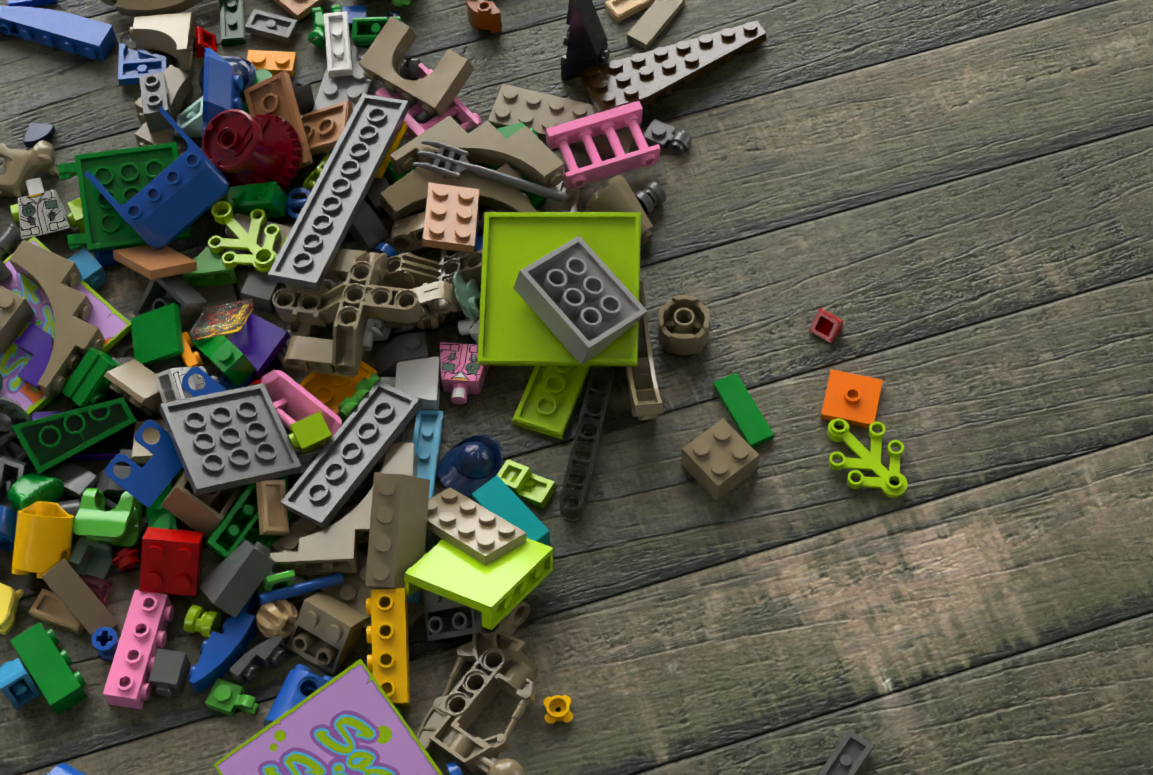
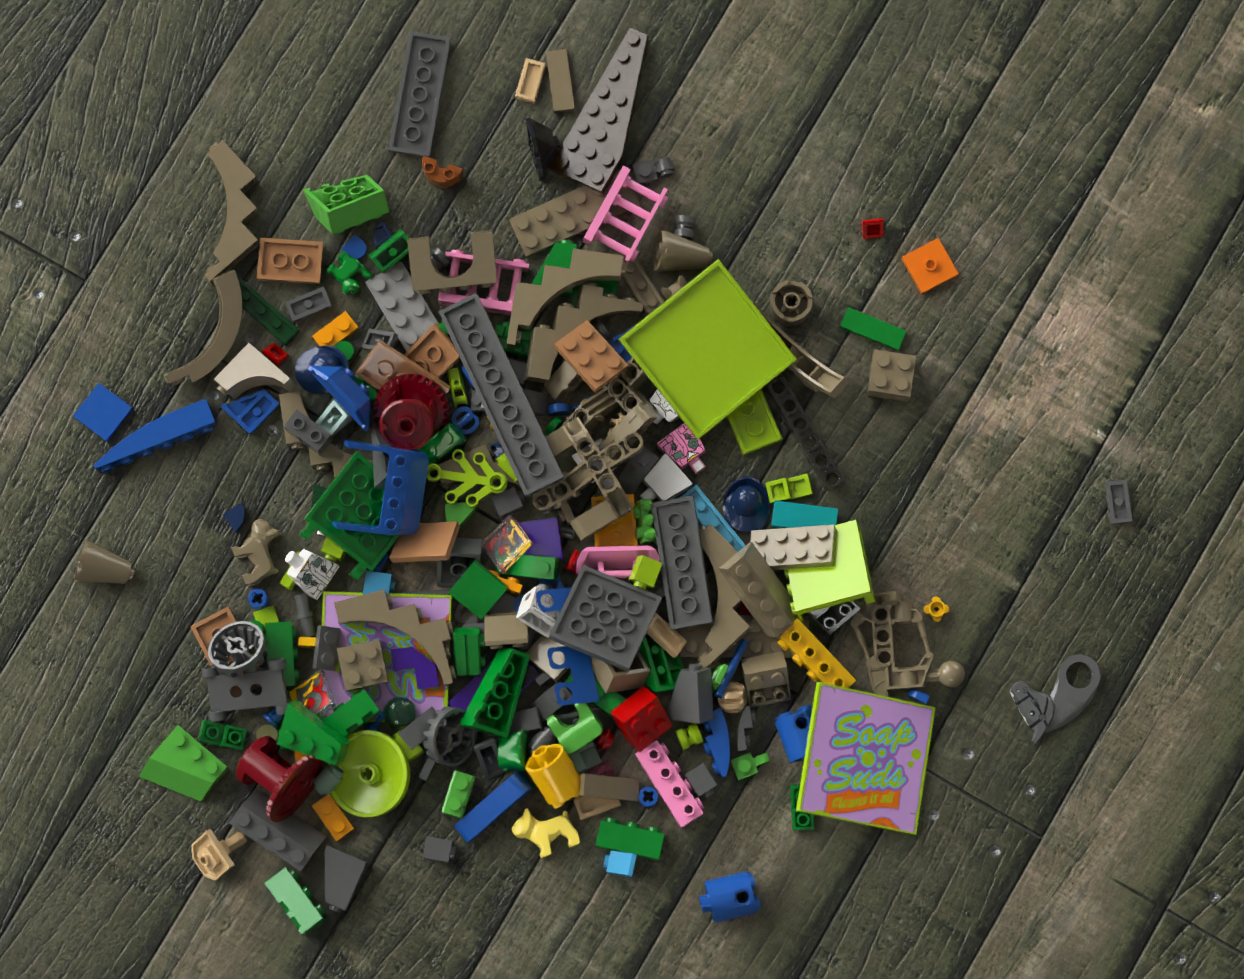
camera: 45 degrees left, 20 degrees up
white tile [324,11,353,78] -> none
dark grey piece [413,140,568,203] -> none
sand green plate [453,271,480,321] -> none
light grey slope [513,236,647,365] -> none
lime plant [827,418,908,498] -> none

